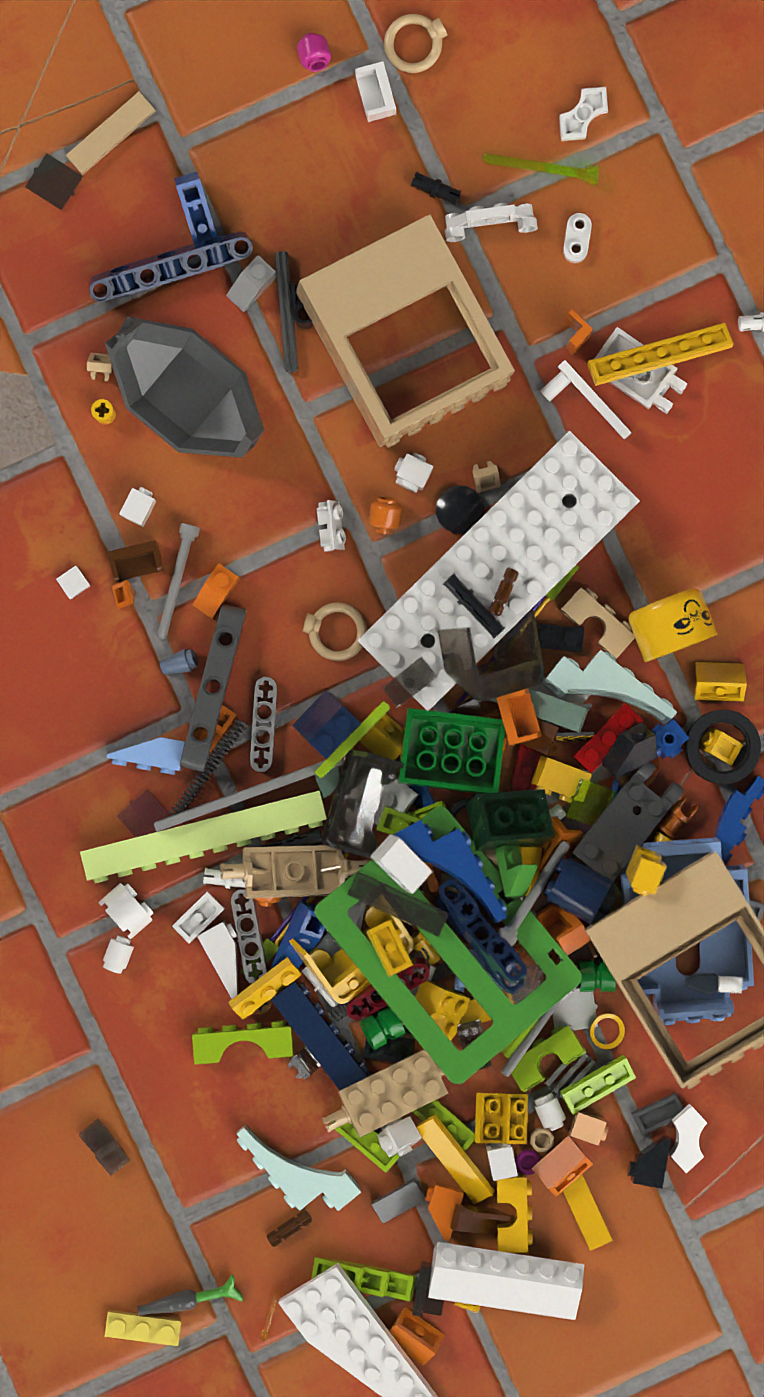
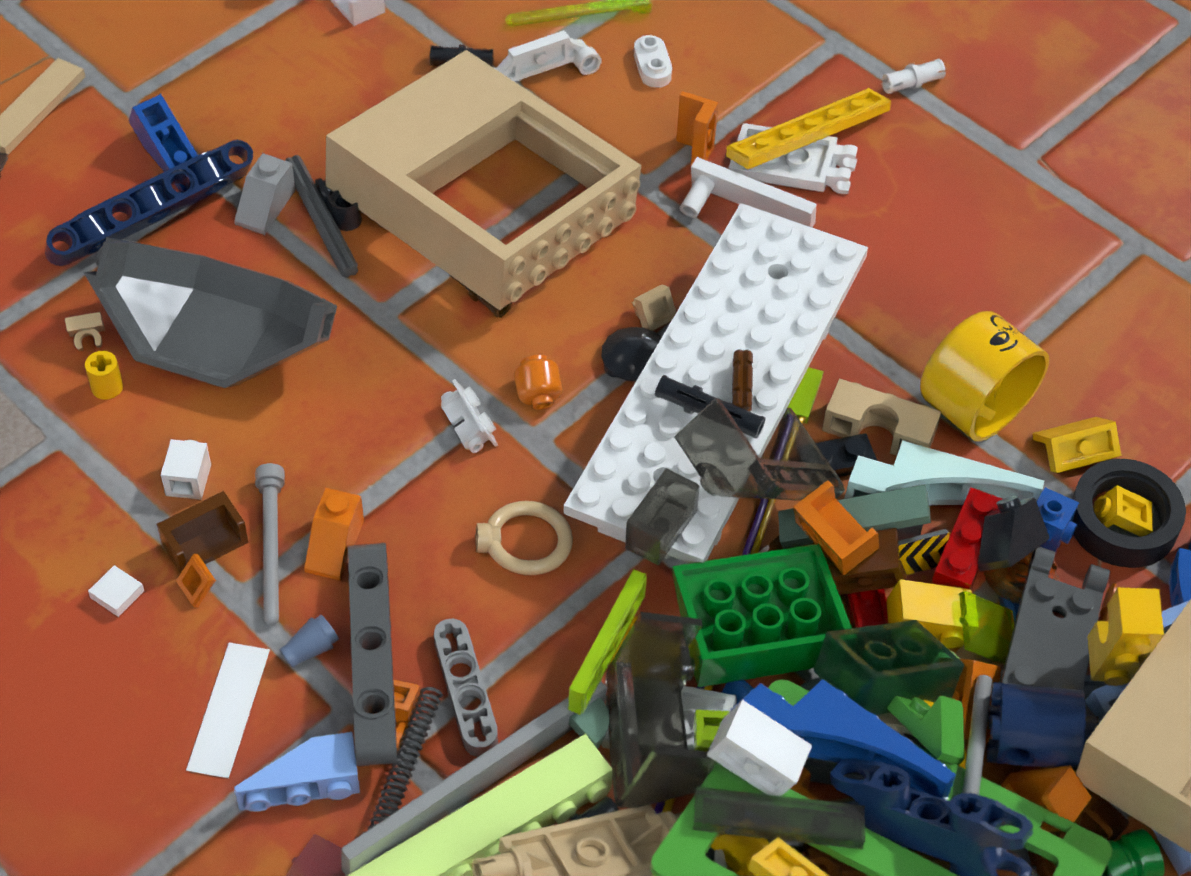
camera: 25 degrees left, 35 degrees down
dark blue slope [292,690,361,759] -> none
white brick [394,453,434,493] -> none
none -> white sticker [186,642,270,778]

